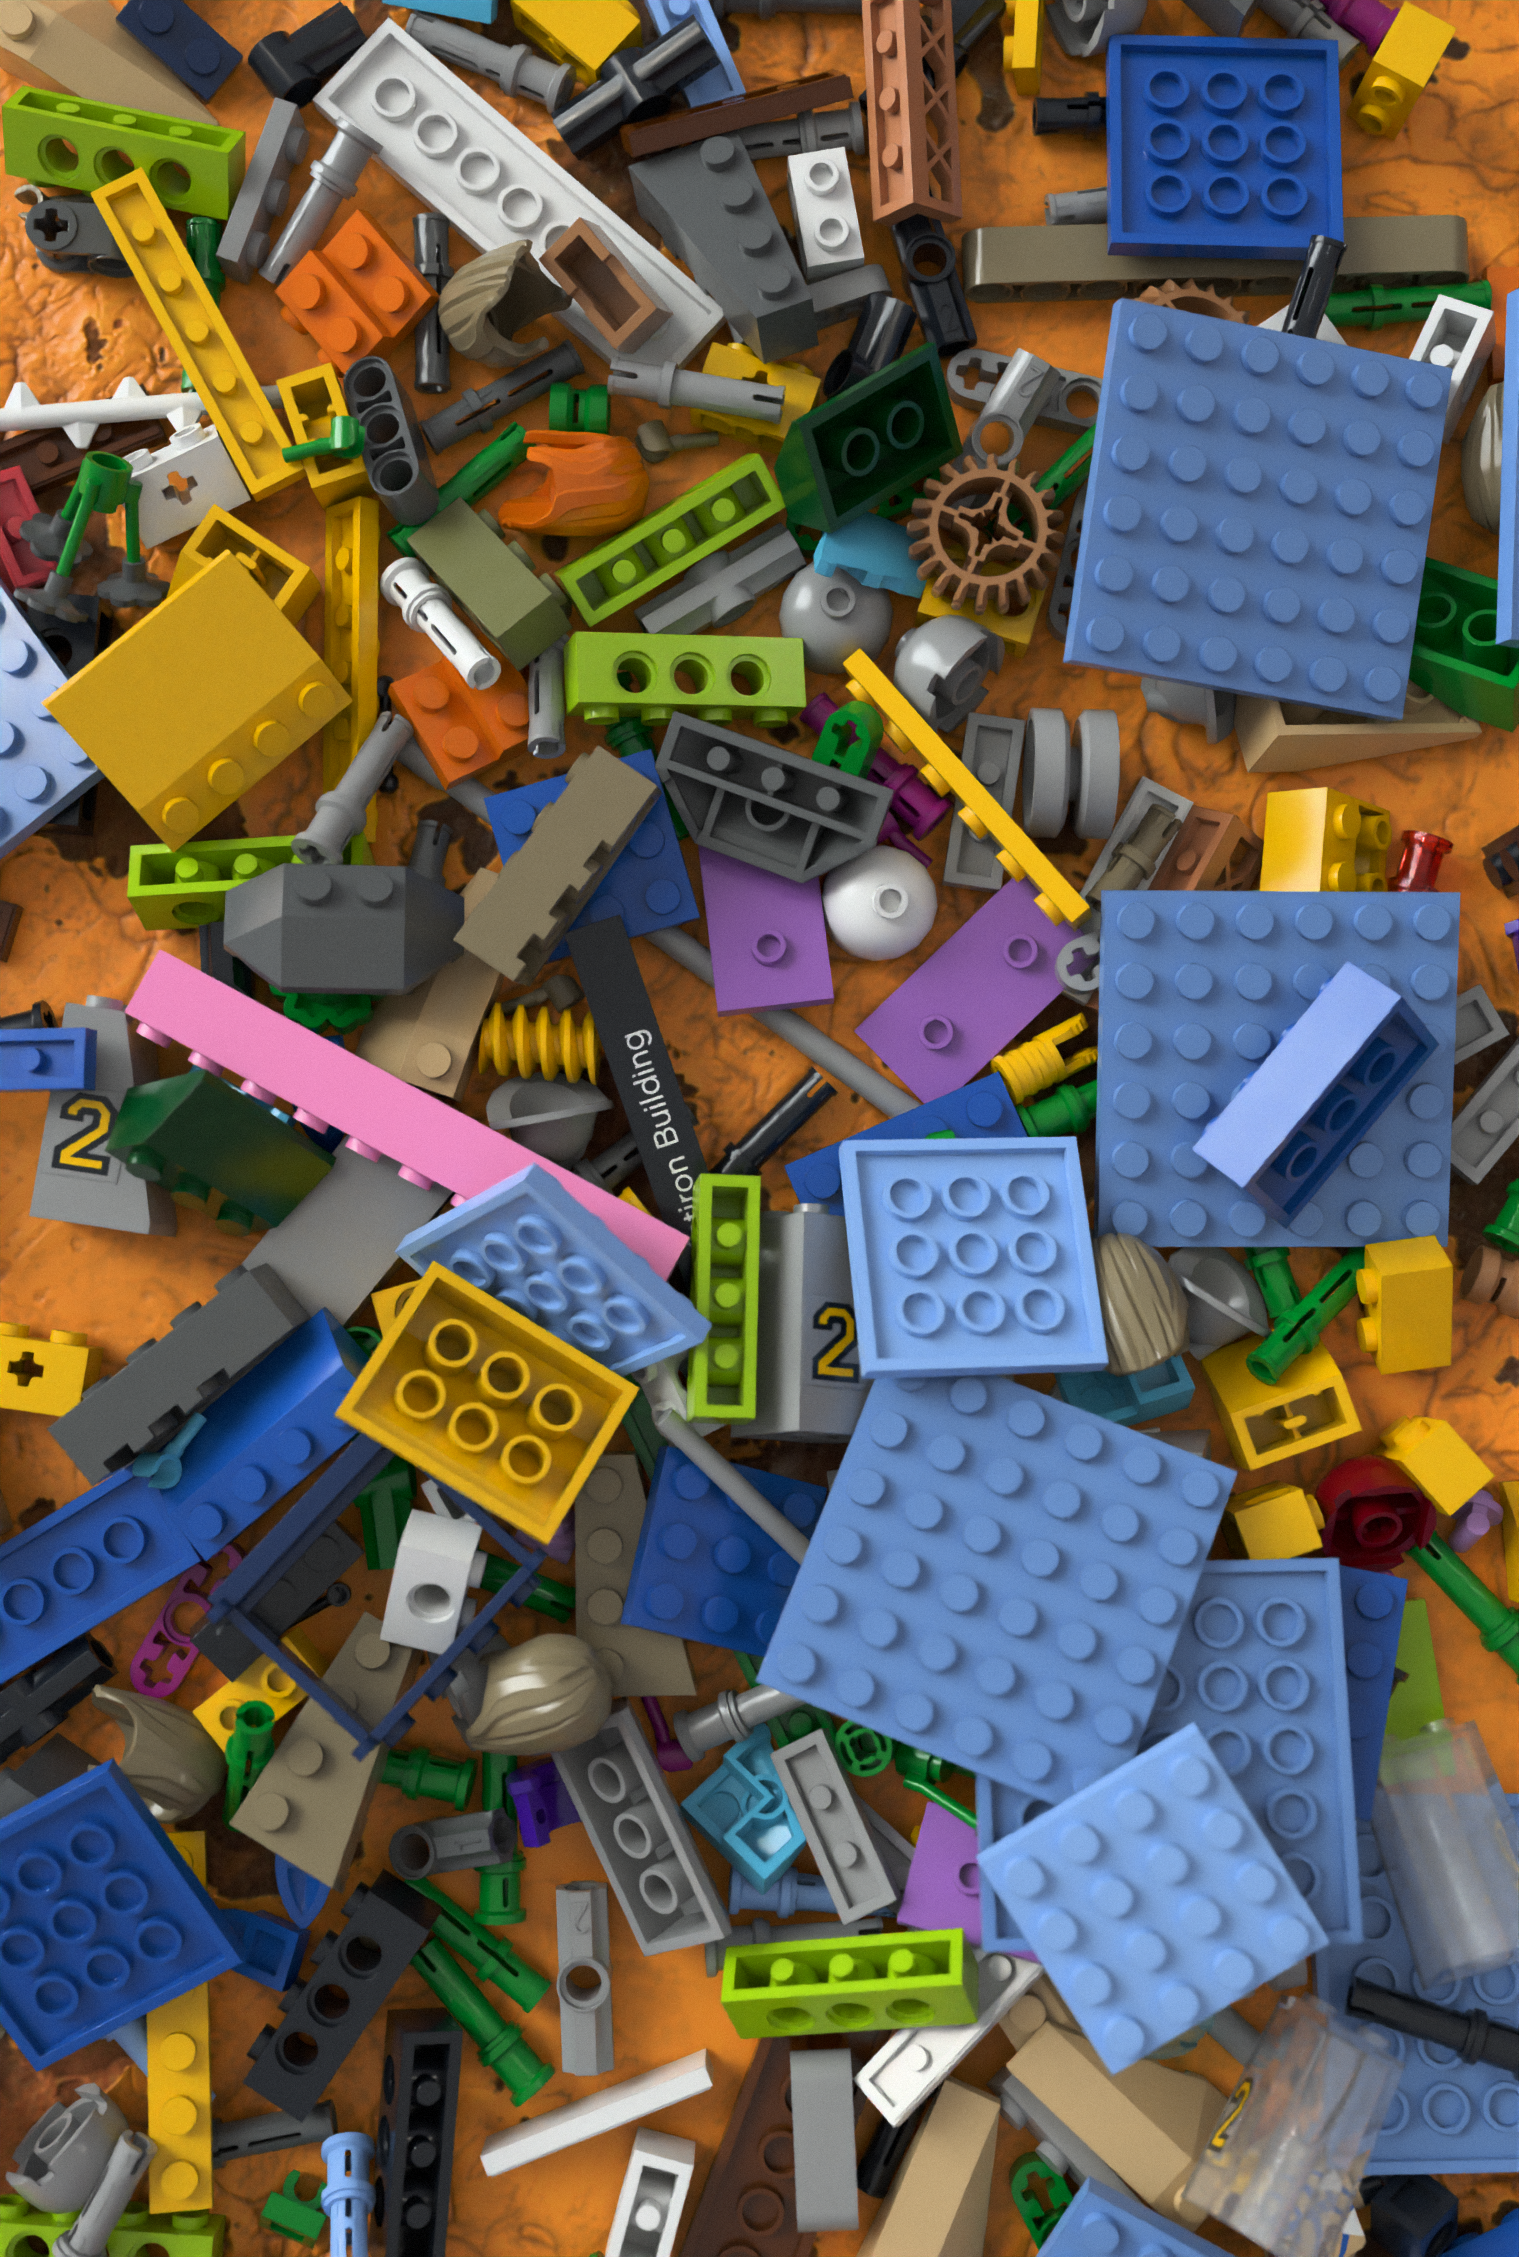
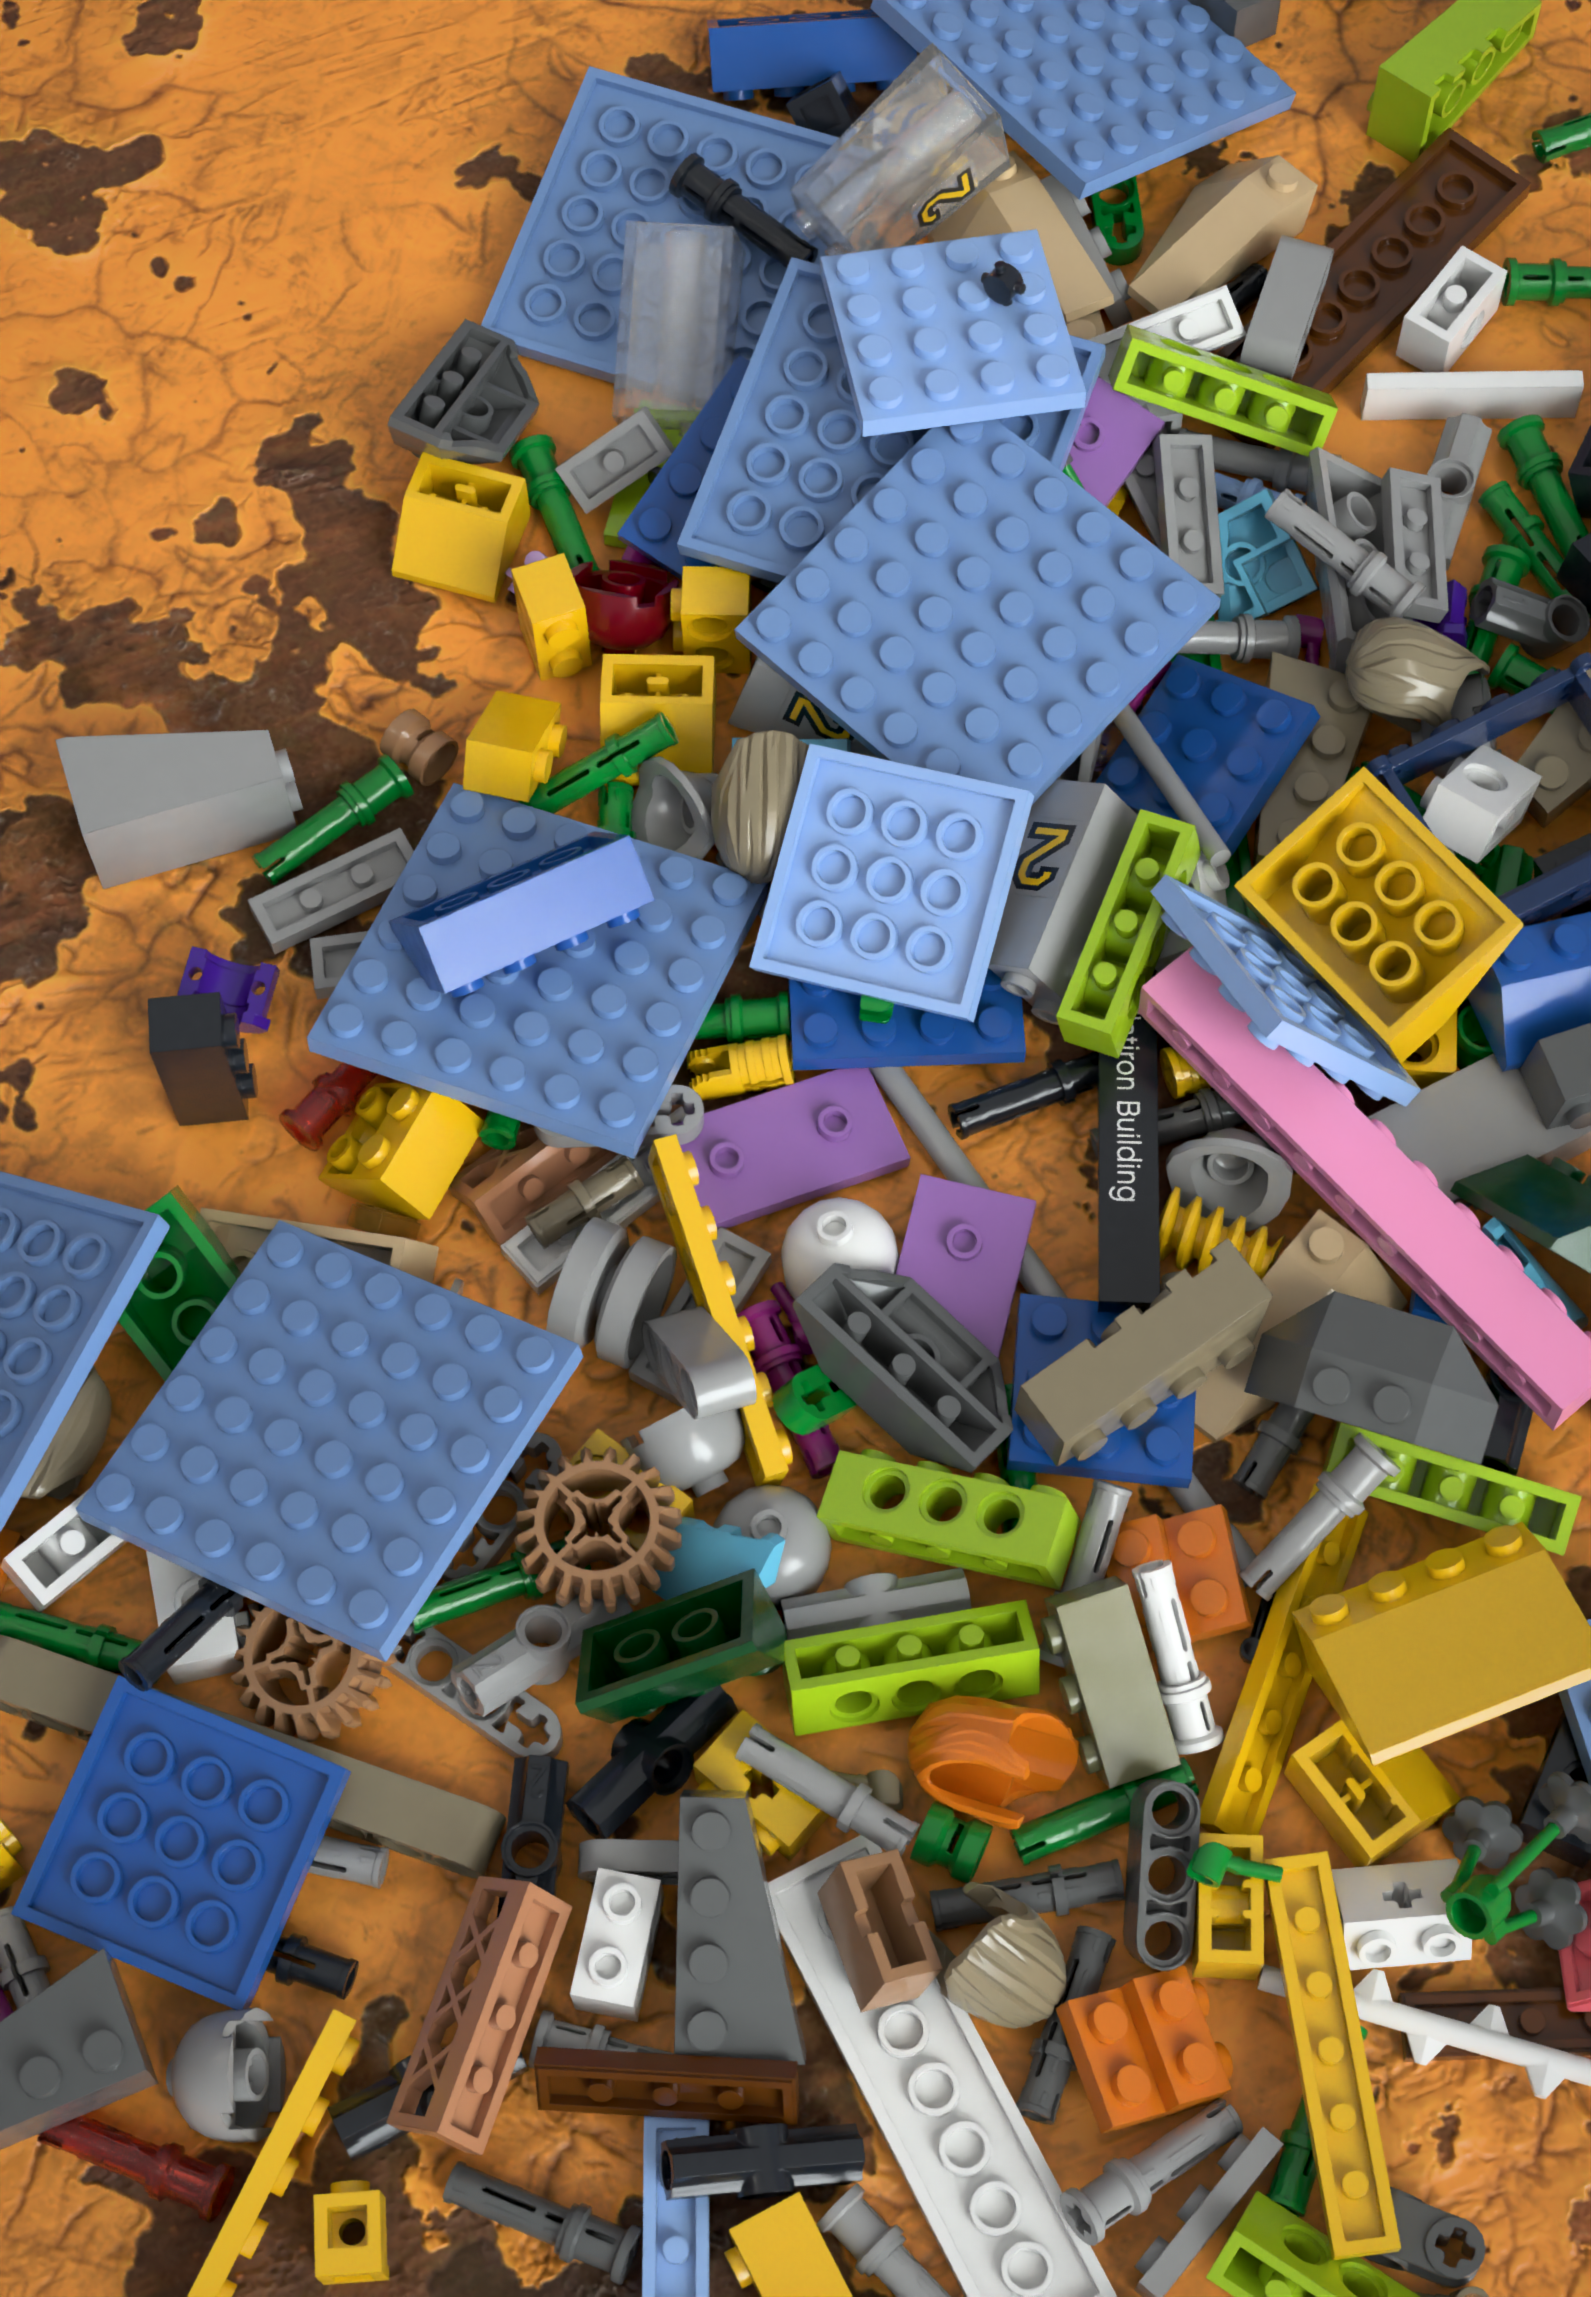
camera: 155 degrees left, 20 degrees down
none -> pearl gold tile [347,1202,421,1241]
none -> light grey plate [555,406,675,514]
none -> light grey beam [641,1306,757,1420]
none -> black piece [981,261,1026,306]
none -> light grey pin [1264,488,1426,618]
none -> light grey plate [1381,467,1449,623]

